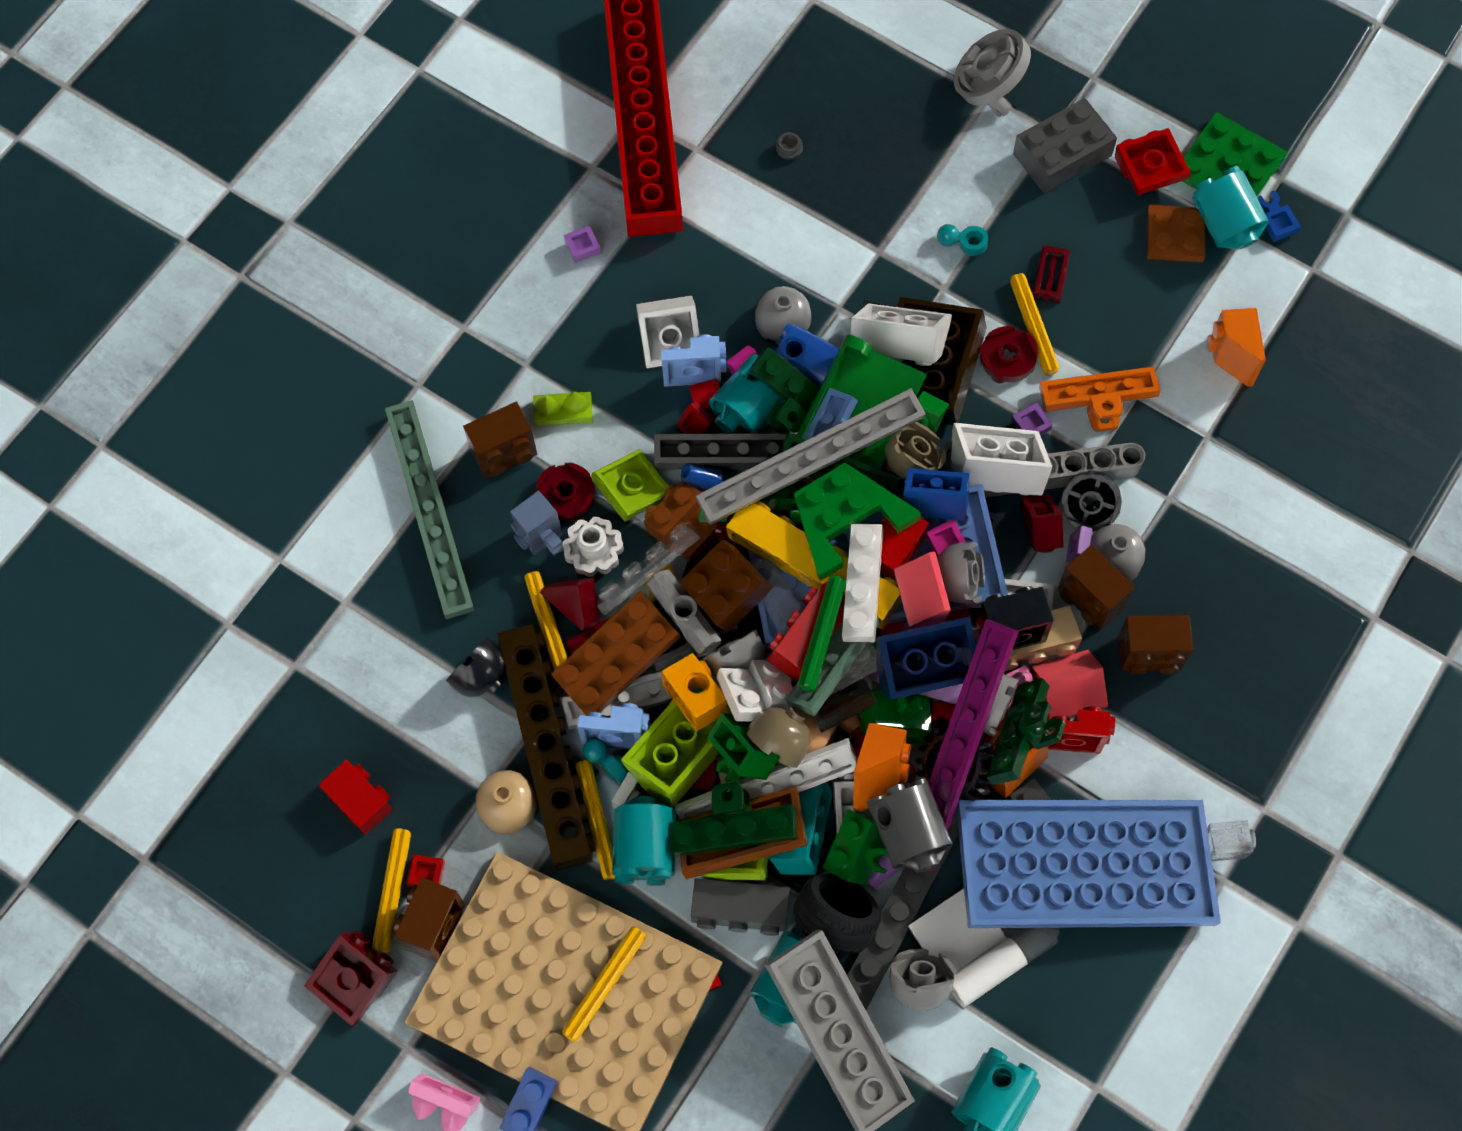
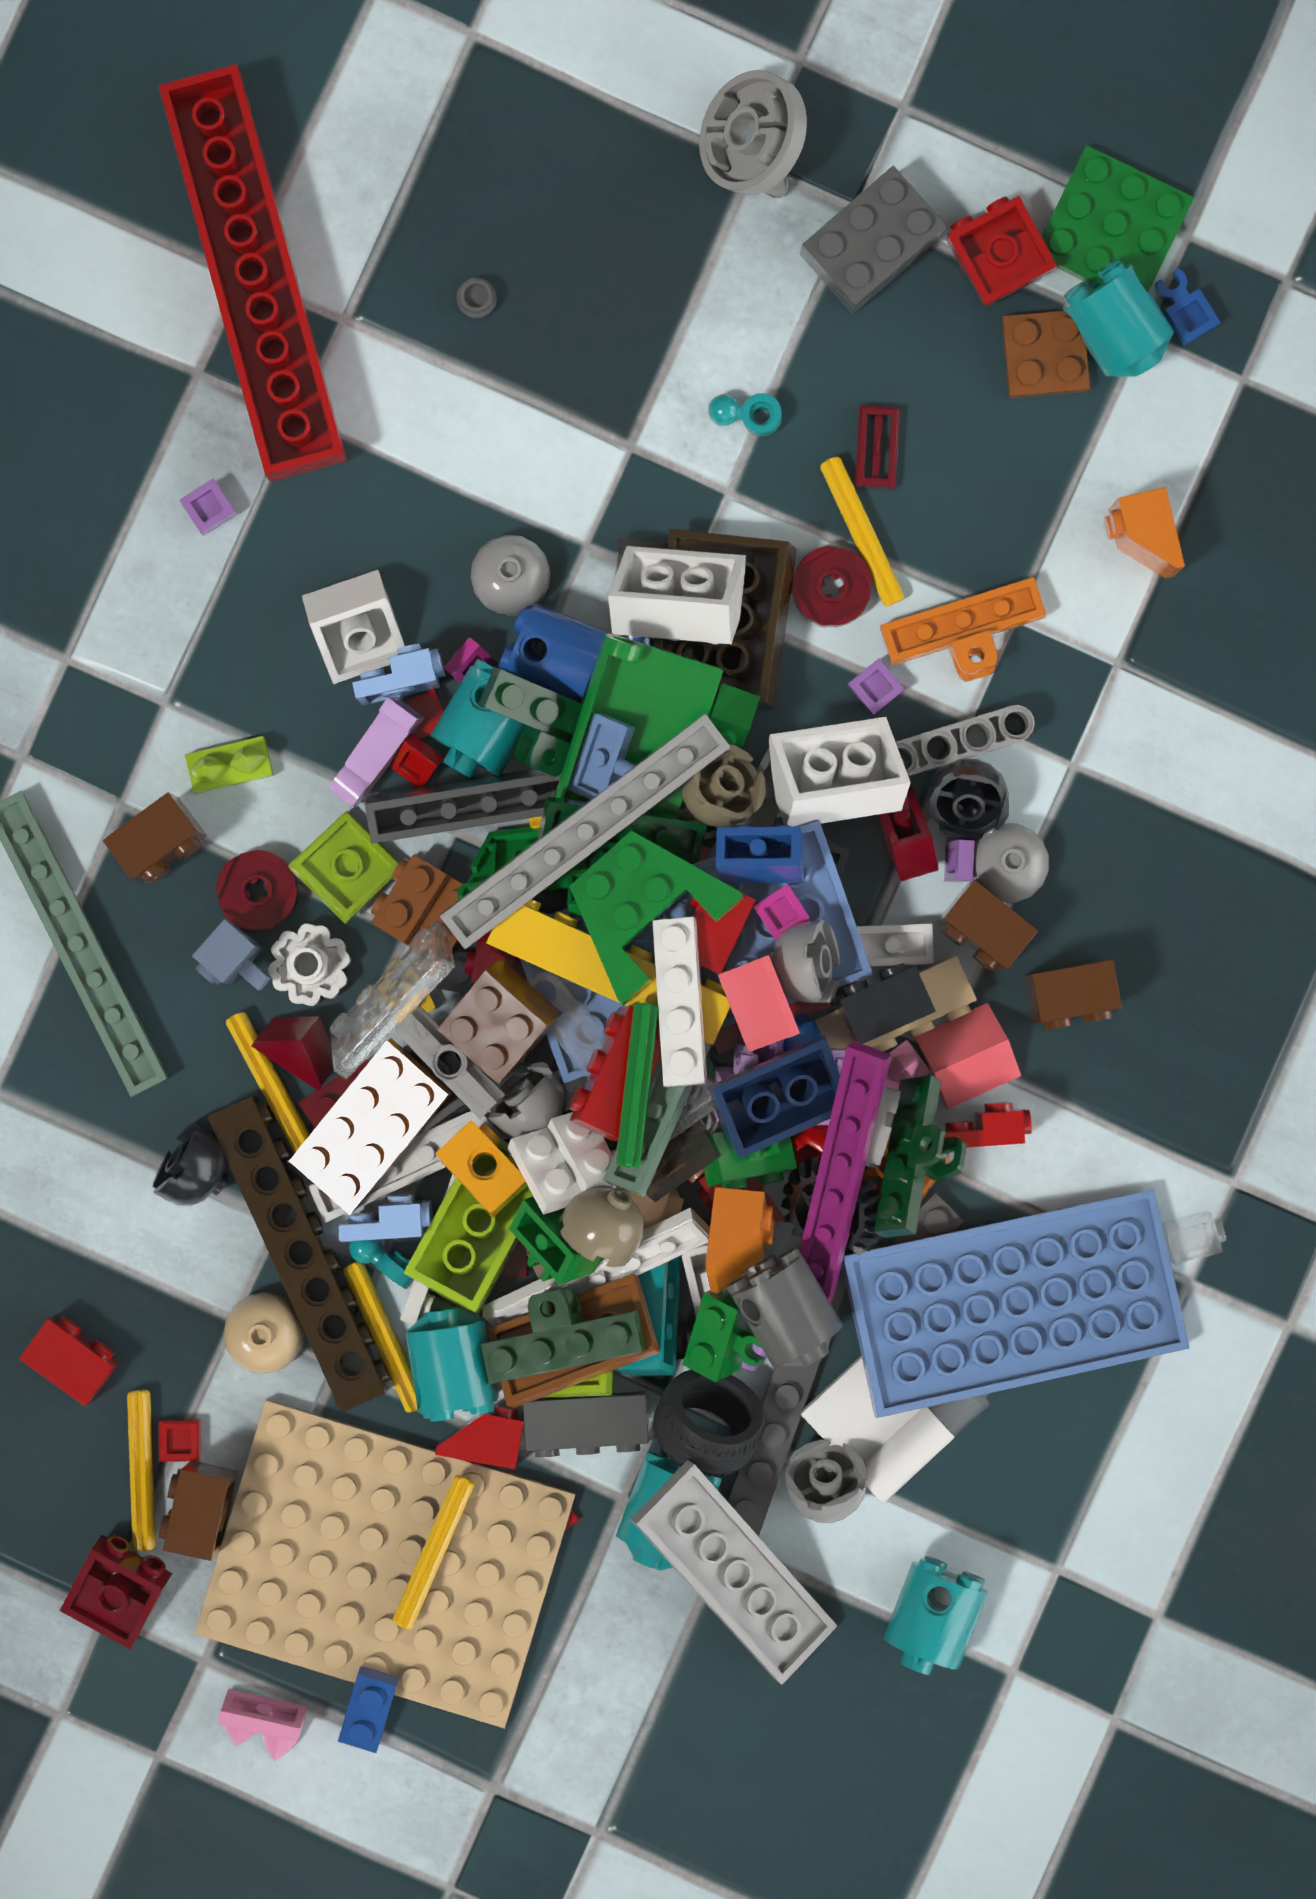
camera: 10 degrees left, 20 degrees up
blue cone [681,464,726,492] -> none
none -> lavender leg [329,696,425,808]
none -> red slope [435,1405,524,1469]

